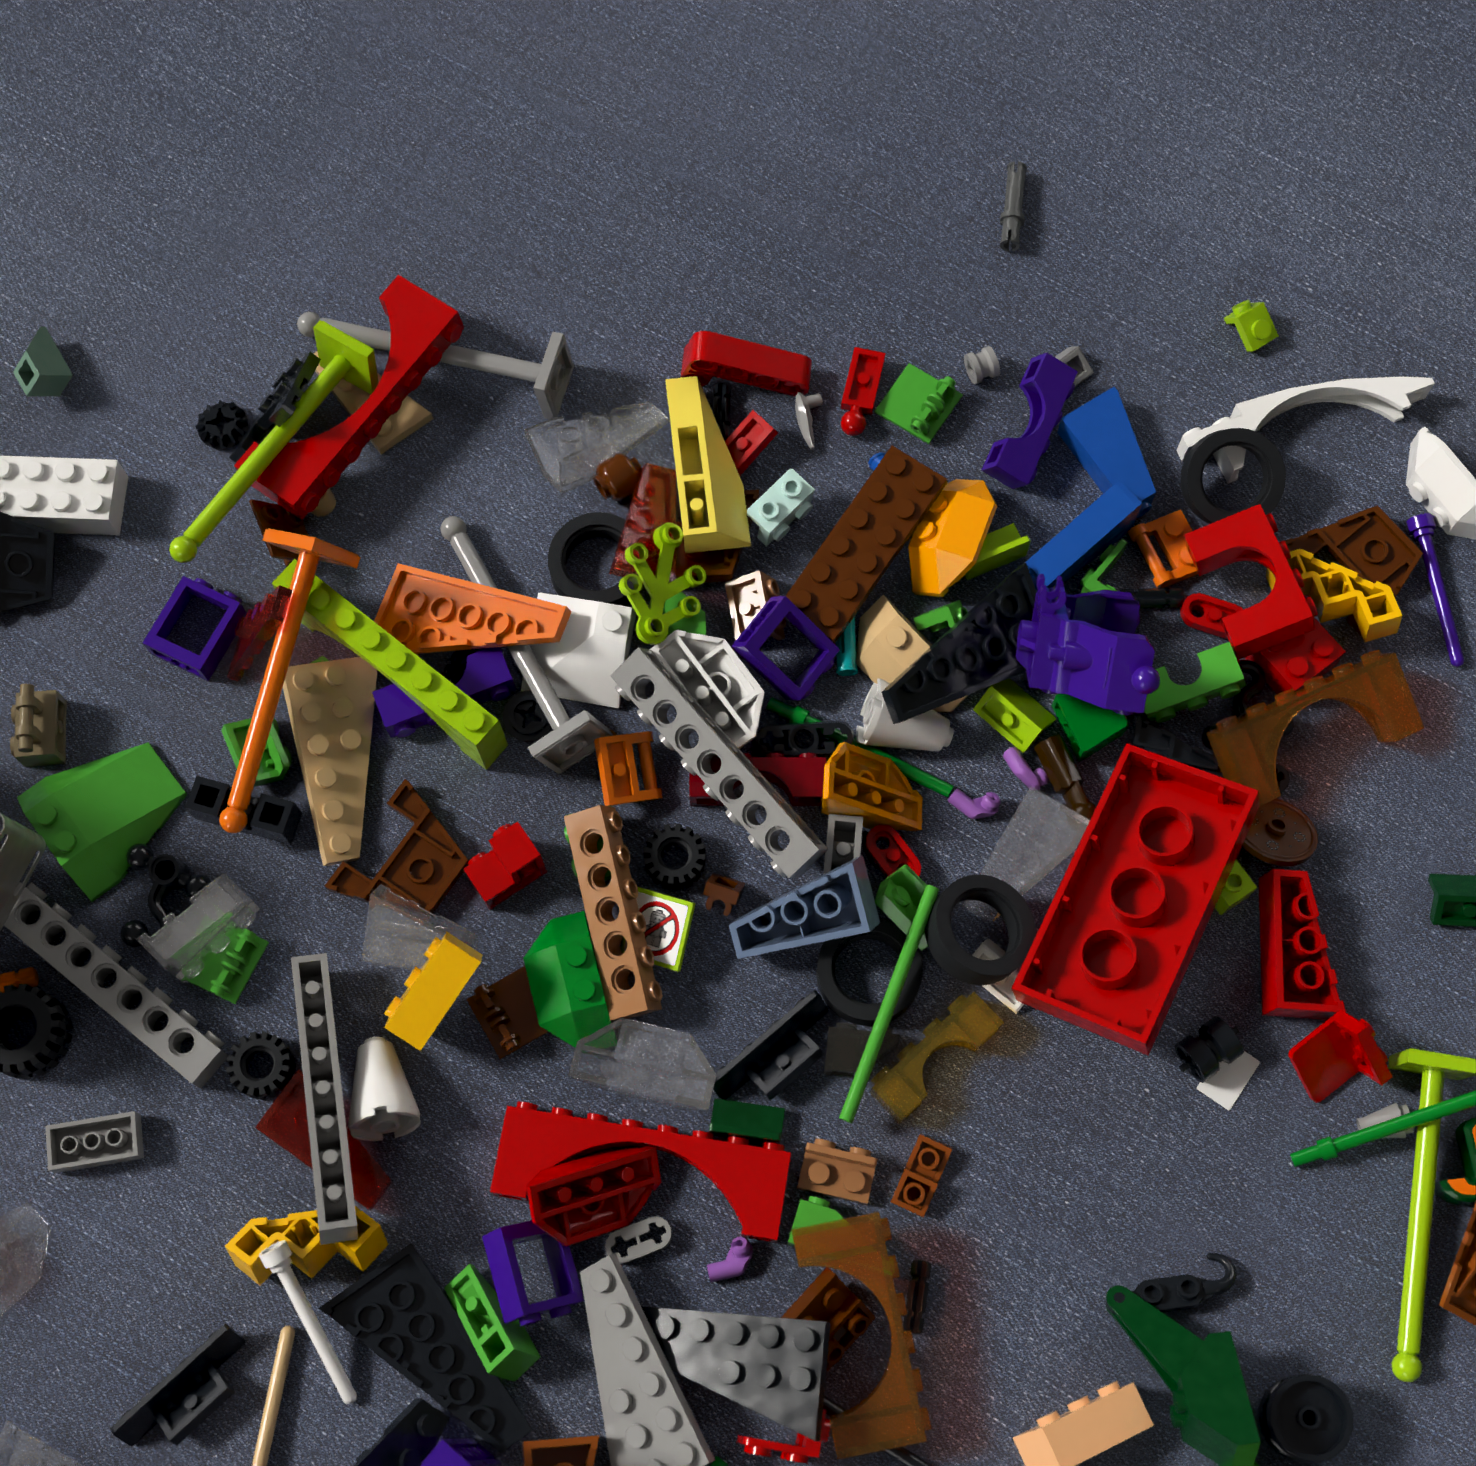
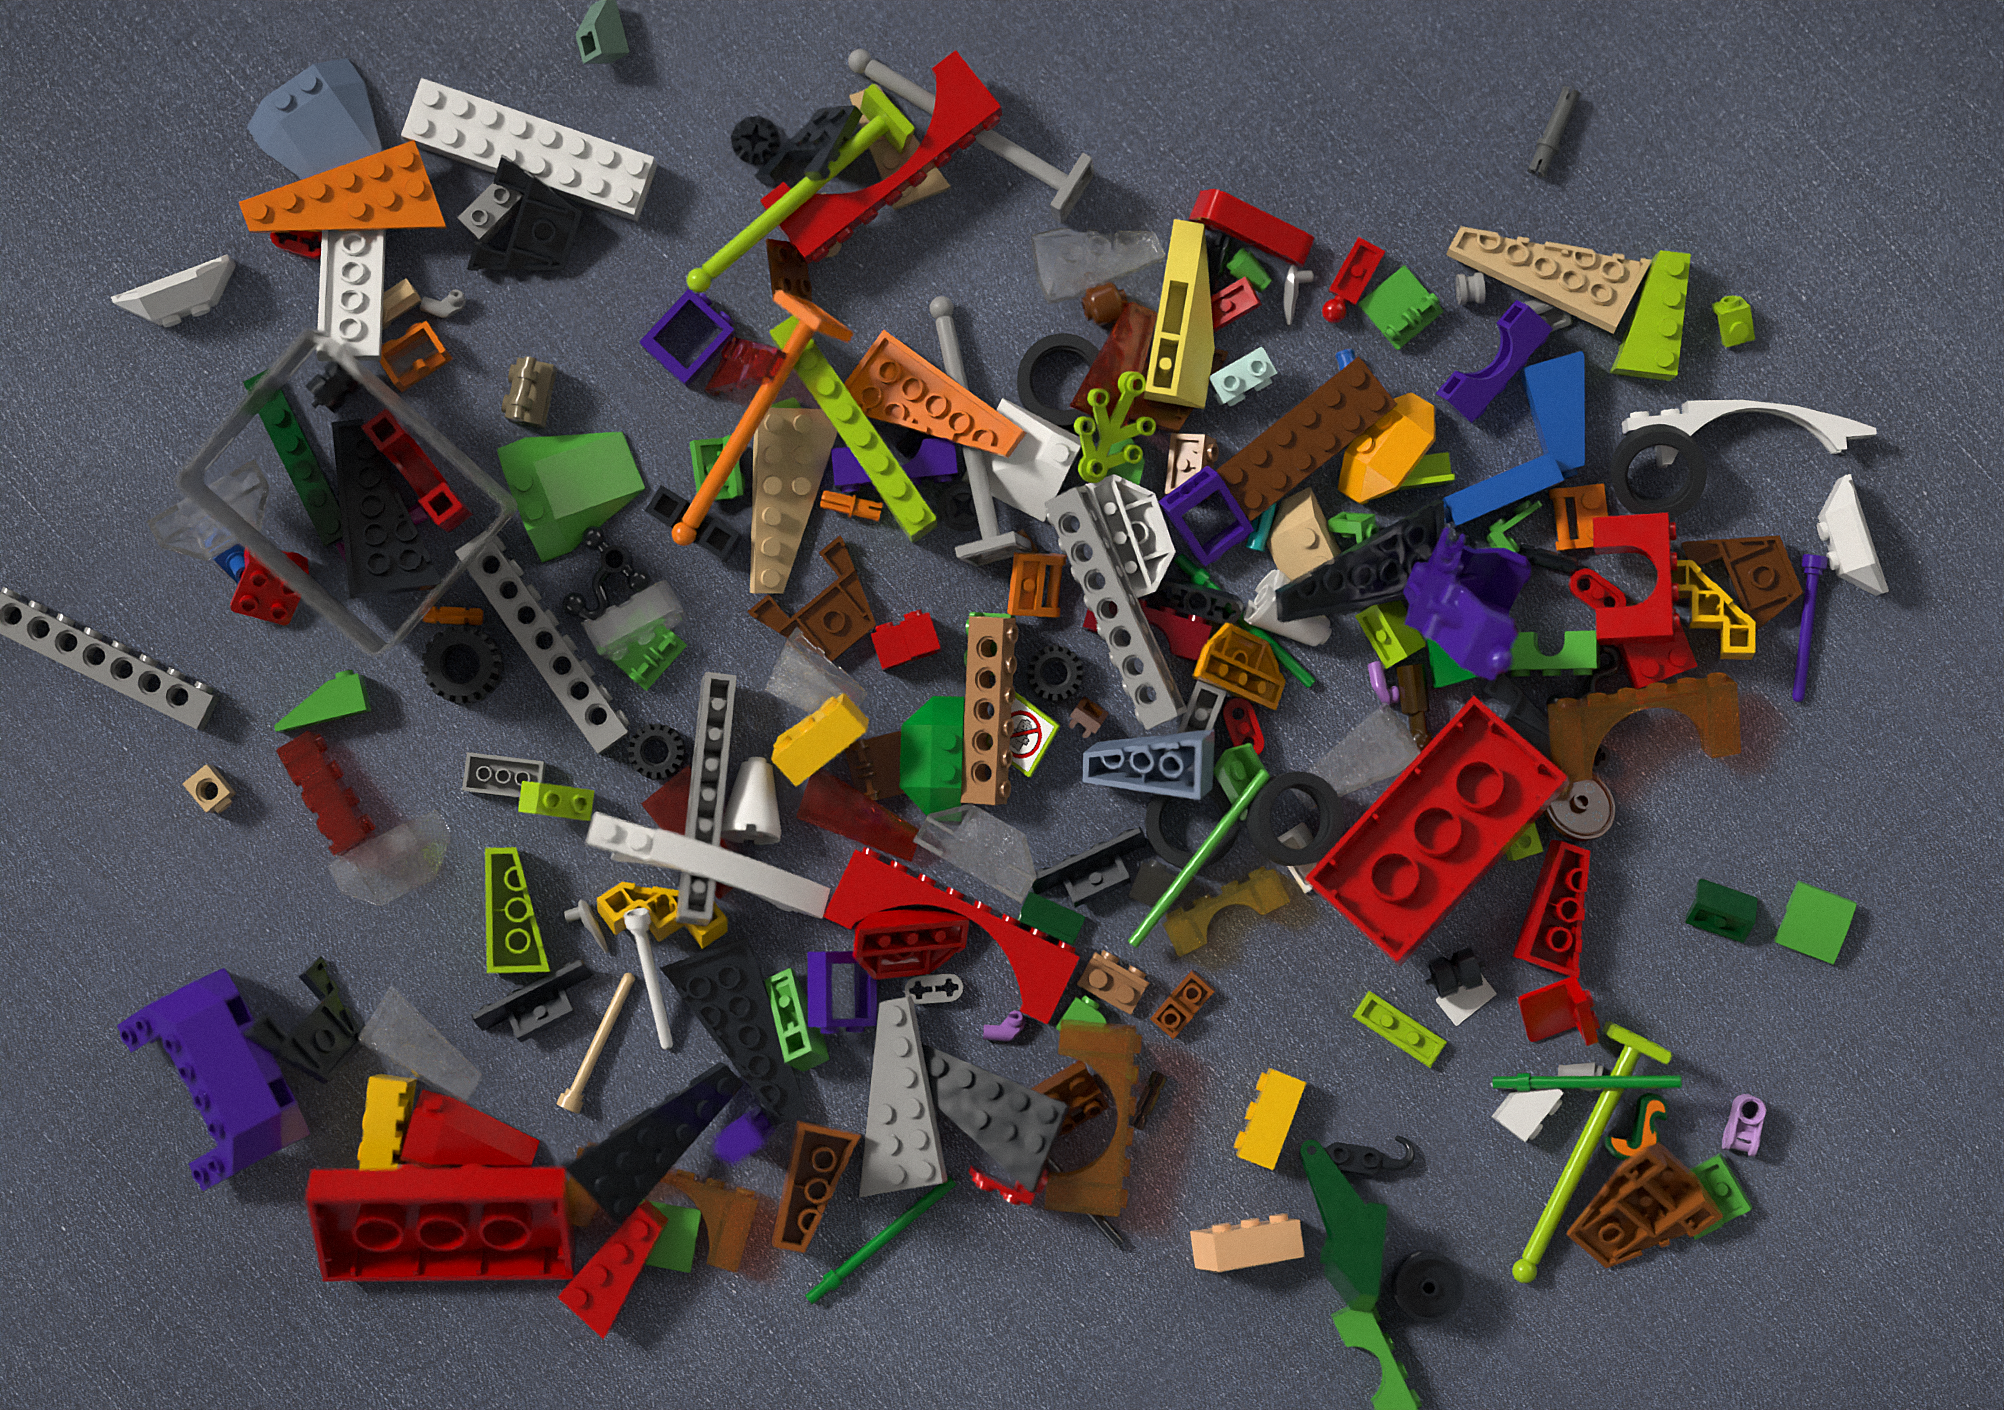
camera: 10 degrees right, 15 degrees up
medium lavender arm [947,788,1001,819] -> none
none -> lime wedge [485,847,550,973]
none -> lime brick [518,781,595,821]
none -> light grey bar [564,899,609,953]
none -> white slope [586,812,830,919]
none -> clear red wing [796,768,922,862]
none -> orange axle [820,490,883,522]
none -> bright green cone [1226,248,1272,293]
none -> yellow brick [1233,1068,1306,1170]
none -> lime tile [1352,990,1447,1068]
none -> tan wing [1446,226,1652,334]
none -> white slope [1491,1089,1564,1142]
none -> lime wedge [1610,250,1691,381]

